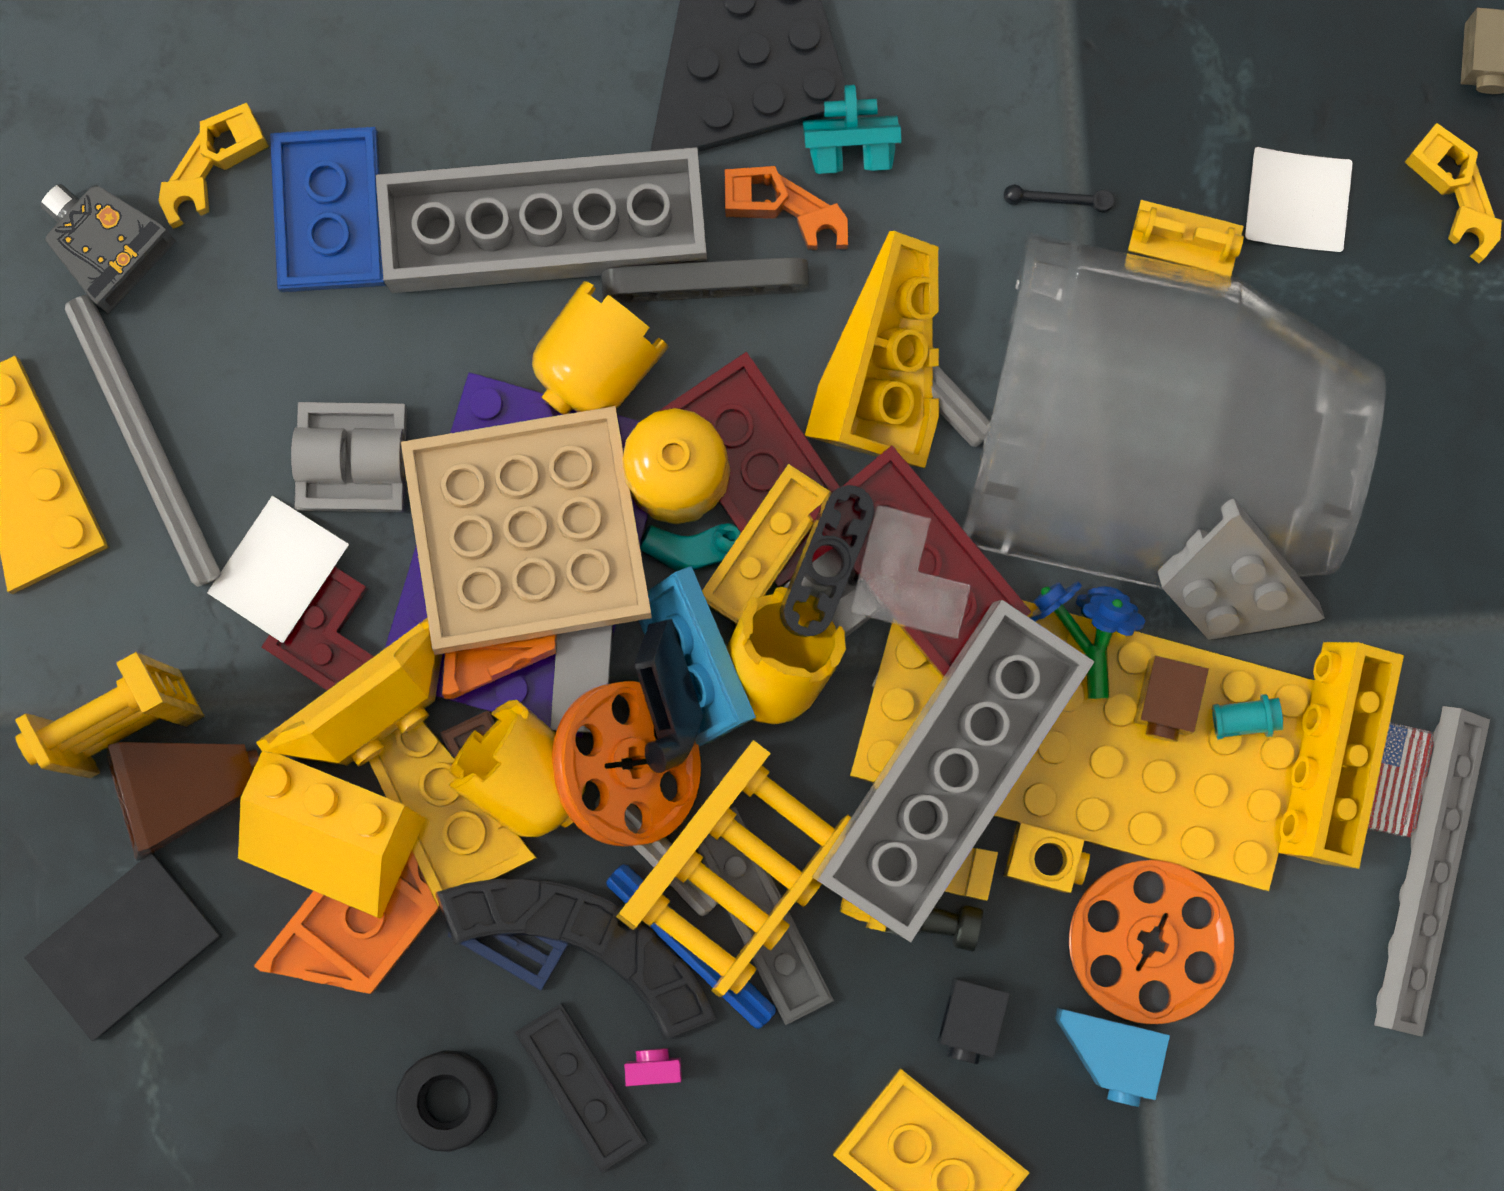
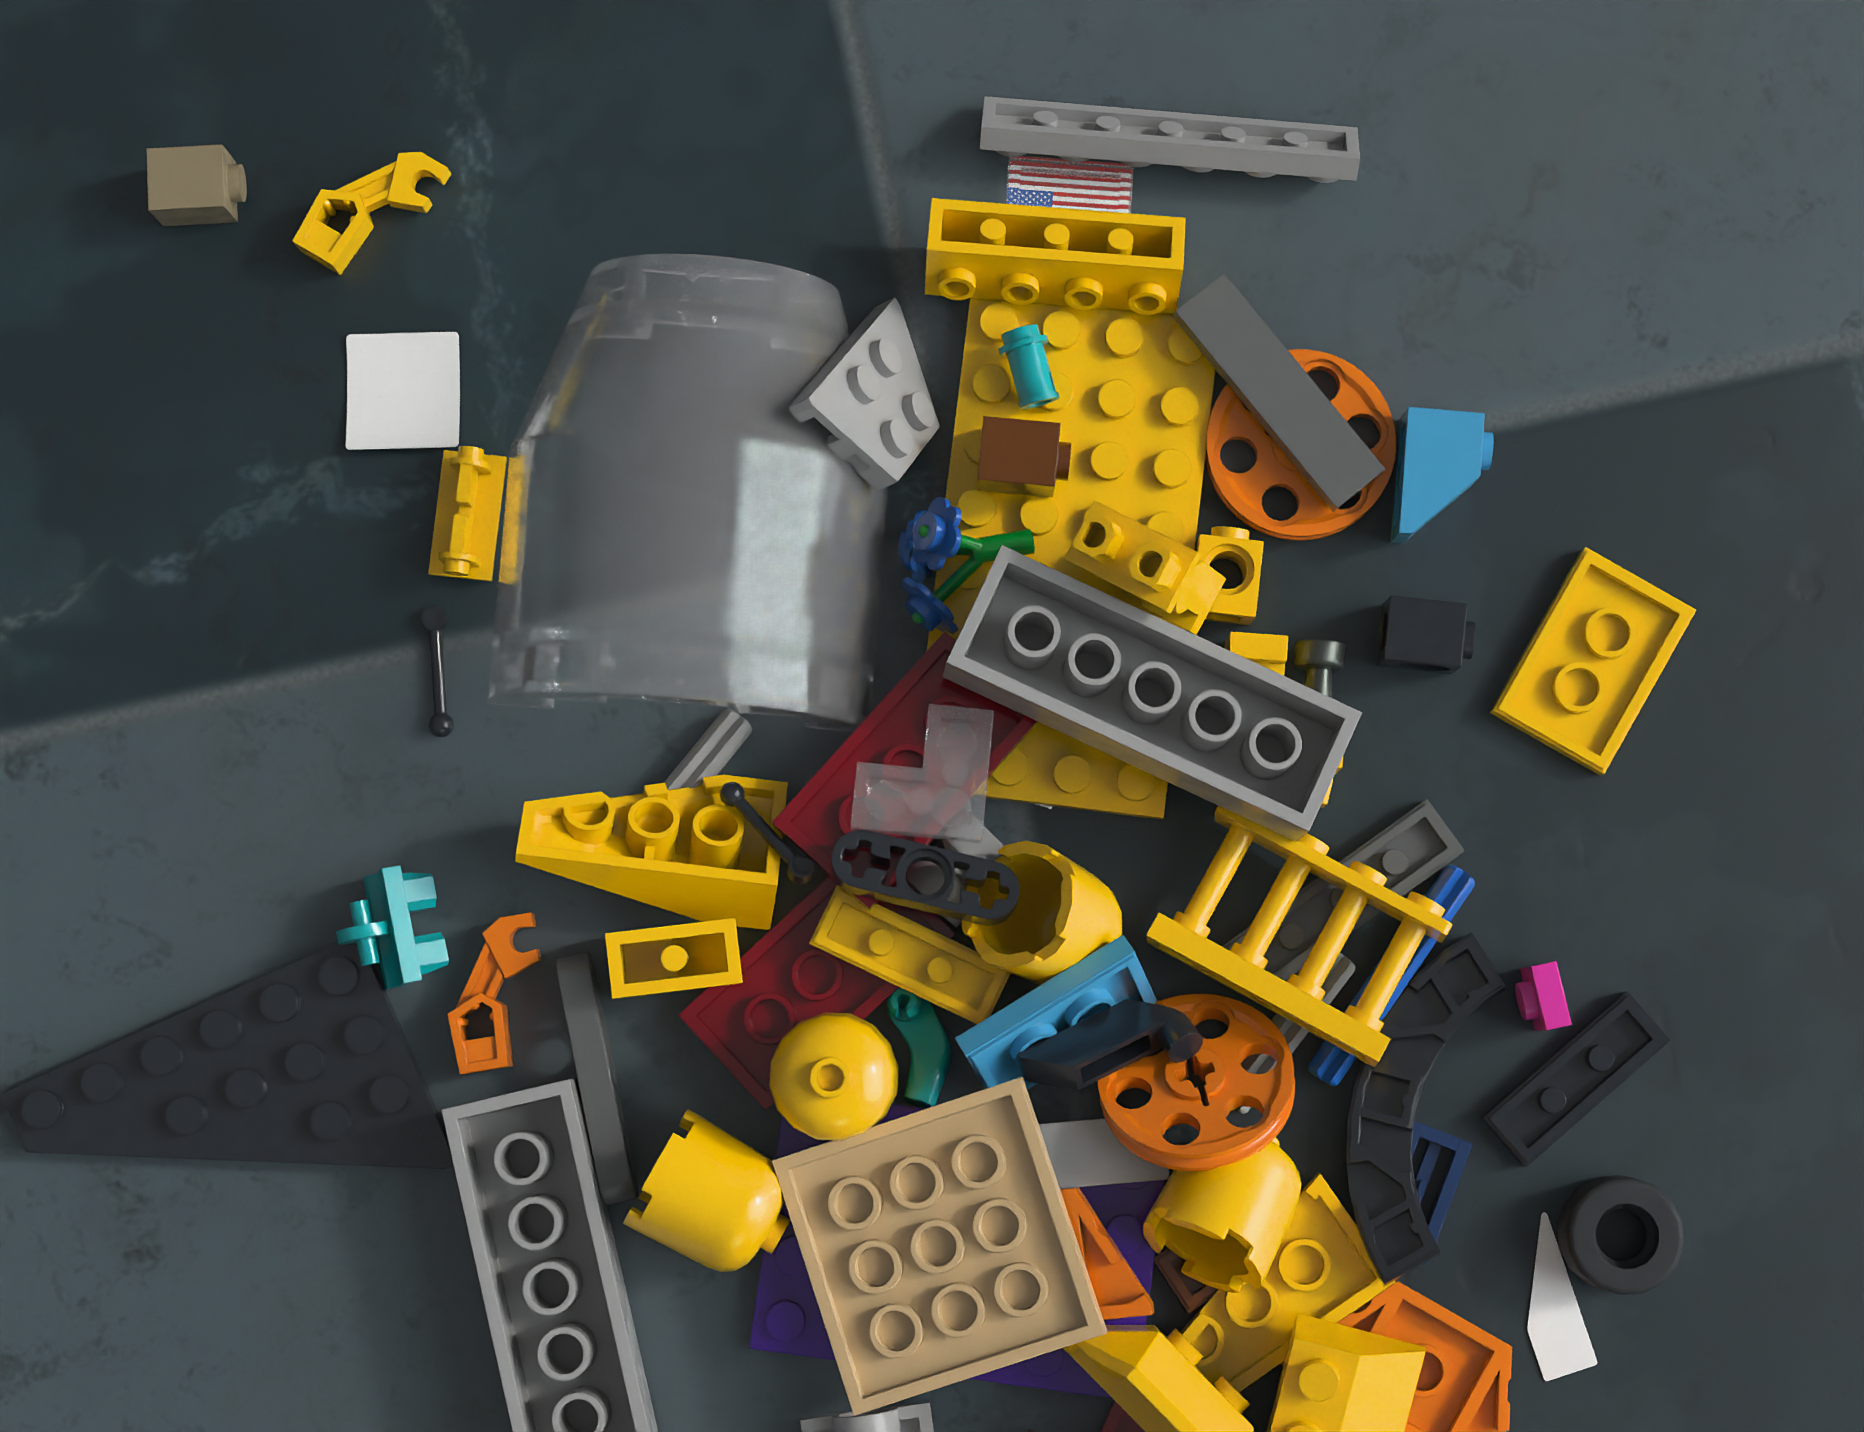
camera: 100 degrees left, 0 degrees up
none -> yellow slope [605,918,743,999]
none -> black hinge [719,782,815,884]
none -> yellow hips [1064,500,1226,635]
none -> dark grey tile [1172,273,1385,512]
none -> white sticker [1527,1212,1597,1381]

